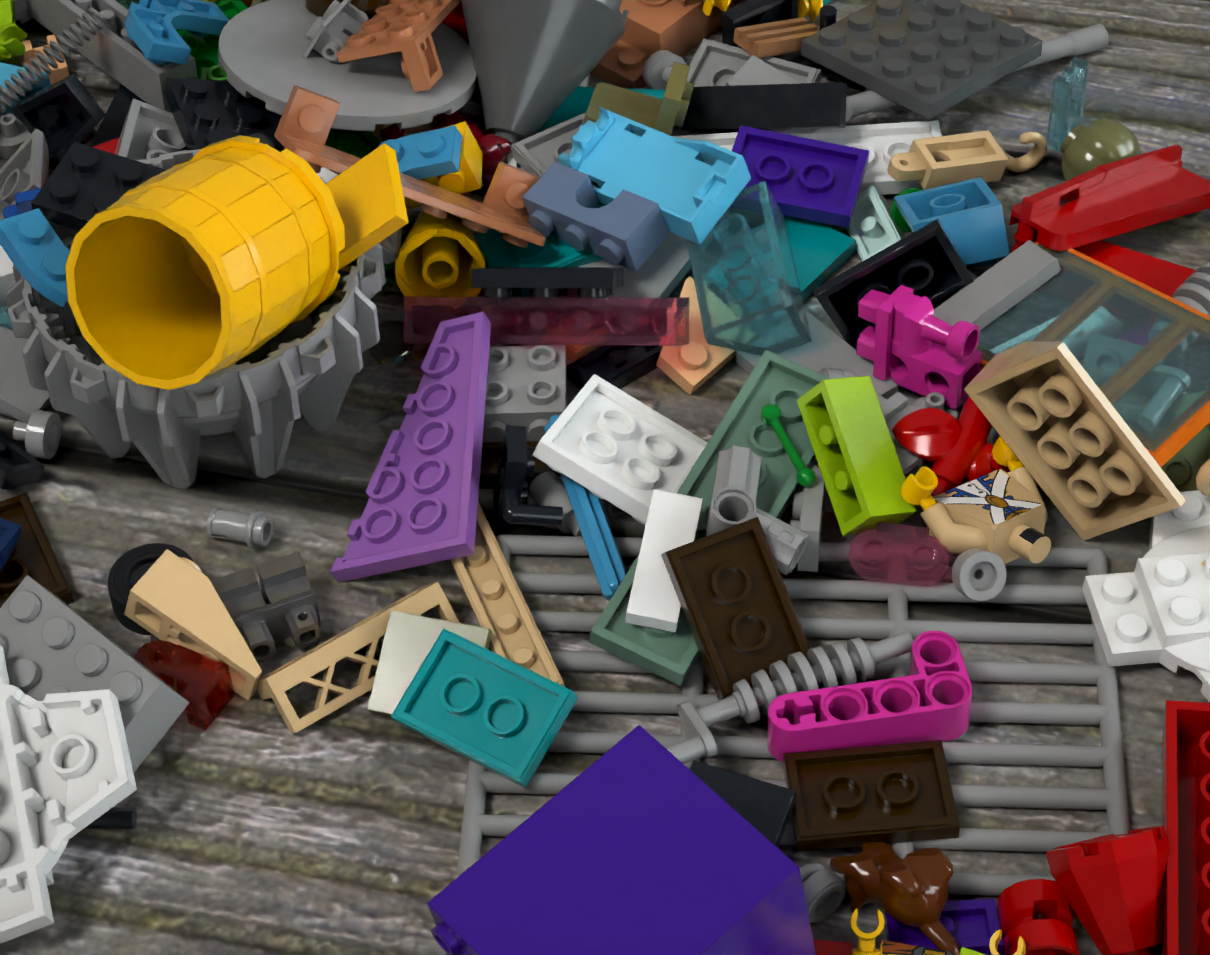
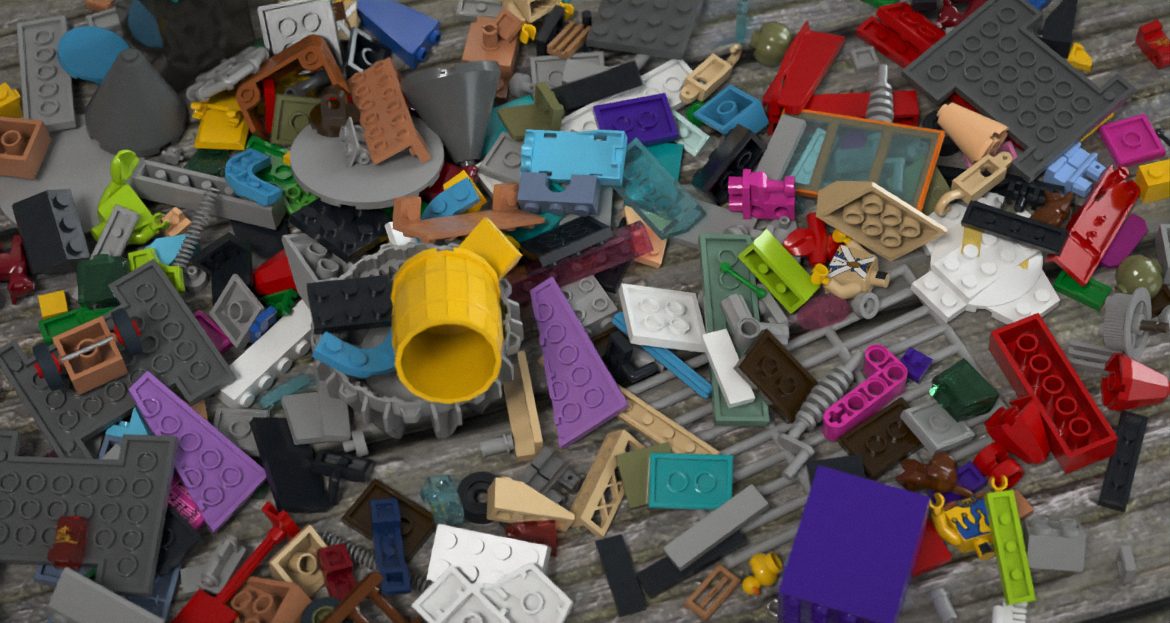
camera: 30 degrees left, 10 degrees up
none -> clear light blue leg [420,474,464,526]
none -> tan fence [502,350,543,462]
none -> black tile [595,534,646,617]
none -> black tile [636,530,747,600]
none -> light grey tile [663,484,769,572]
none -> medium nougat tile [684,564,741,623]
none -> dark purple tile [900,347,933,383]
none -> light grey tile [900,396,976,456]
none -> clear green torso [929,358,1000,423]

